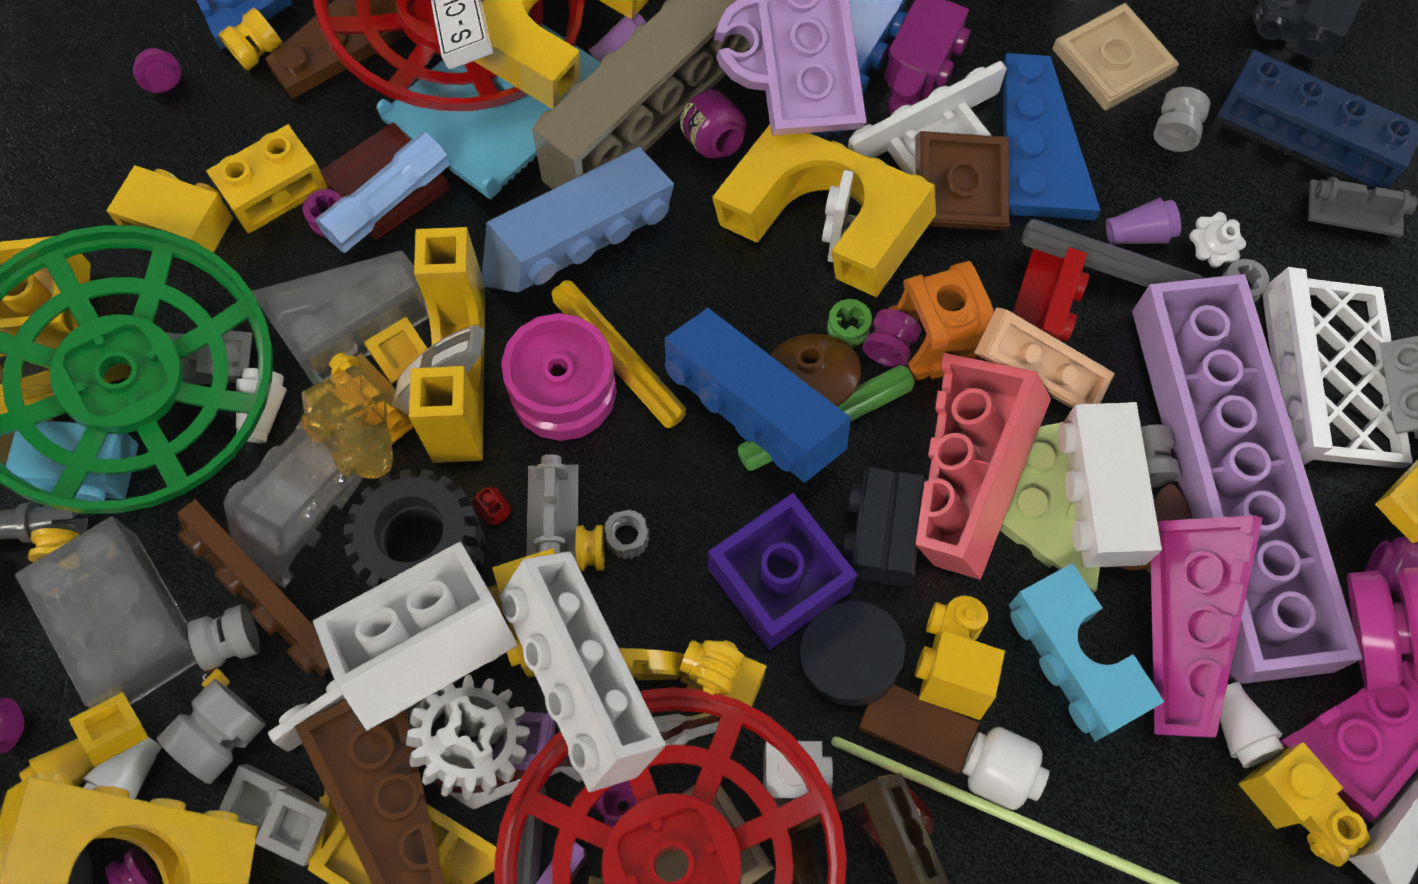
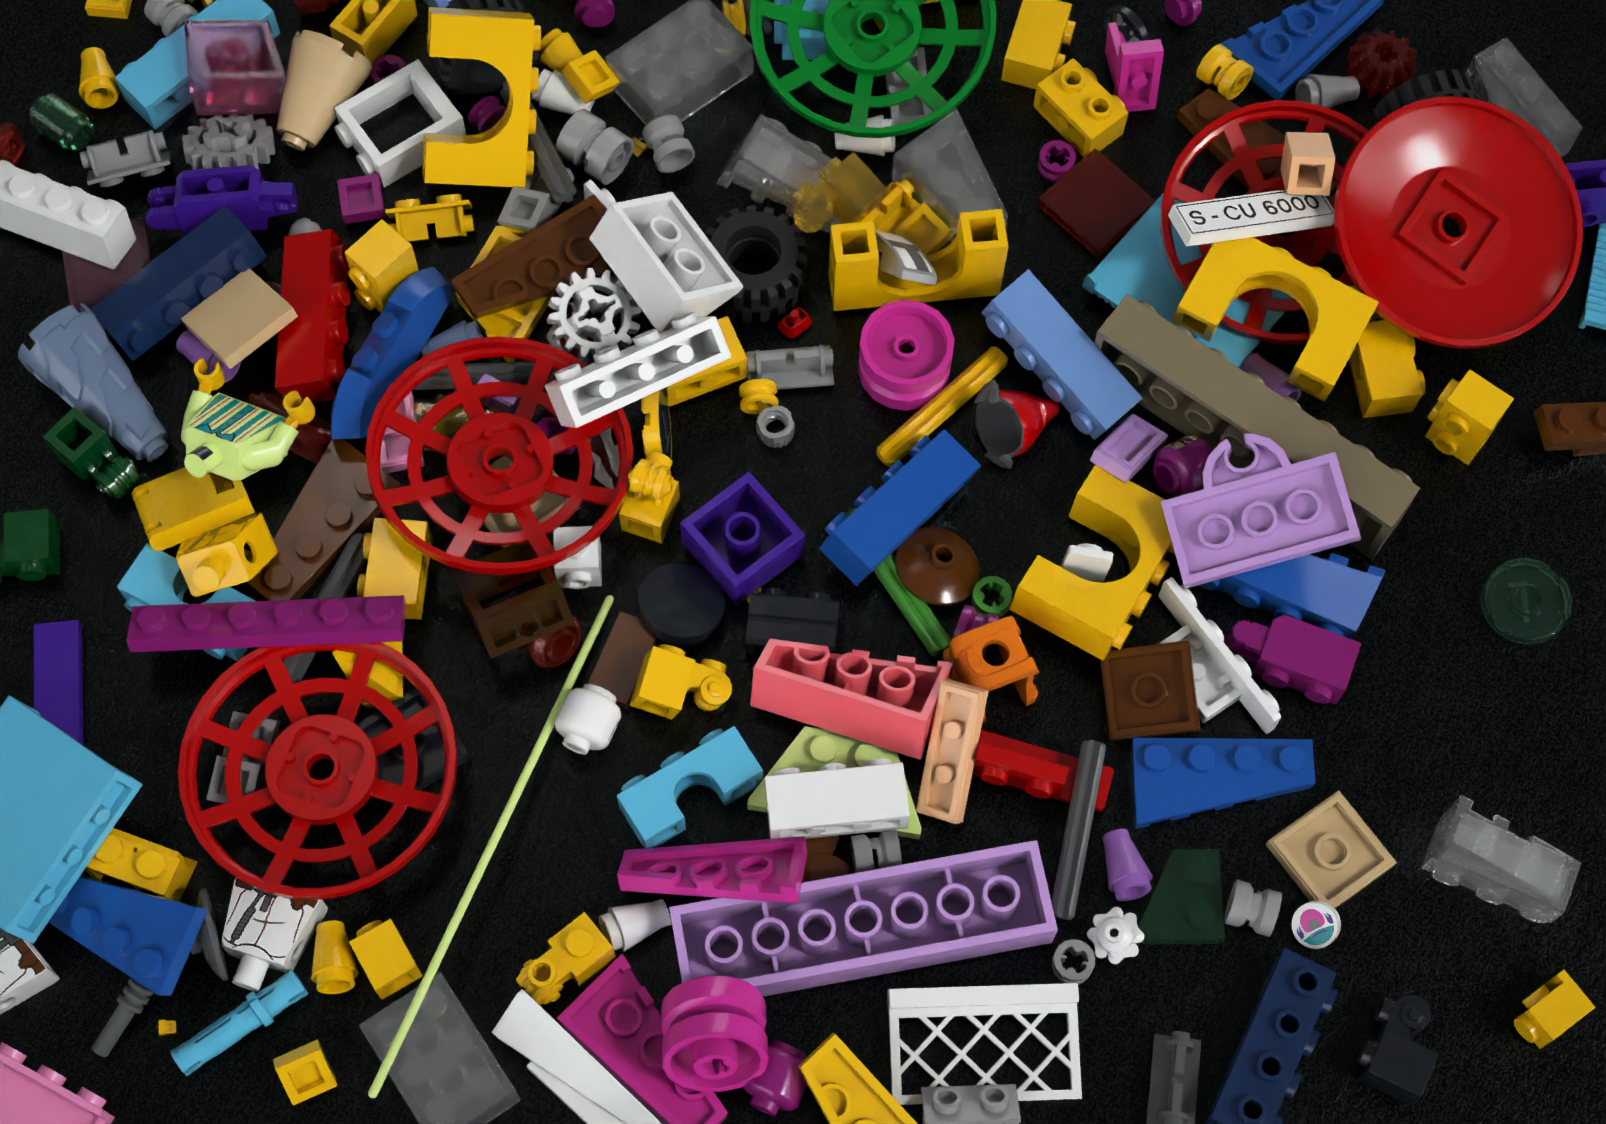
camera: 85 degrees right, 0 degrees up
reddish brown wing [177,499,331,678] -> none
light blue axle [315,132,450,253] -> none
none -> dark grey axle [500,80,577,203]
none -> dark grey hat [974,379,1060,469]
none -> lavender tile [1090,414,1168,483]
none -> dark pink piece [1101,5,1164,112]
none -> clear green wing [1137,849,1225,944]
none -> tile [1291,900,1341,949]

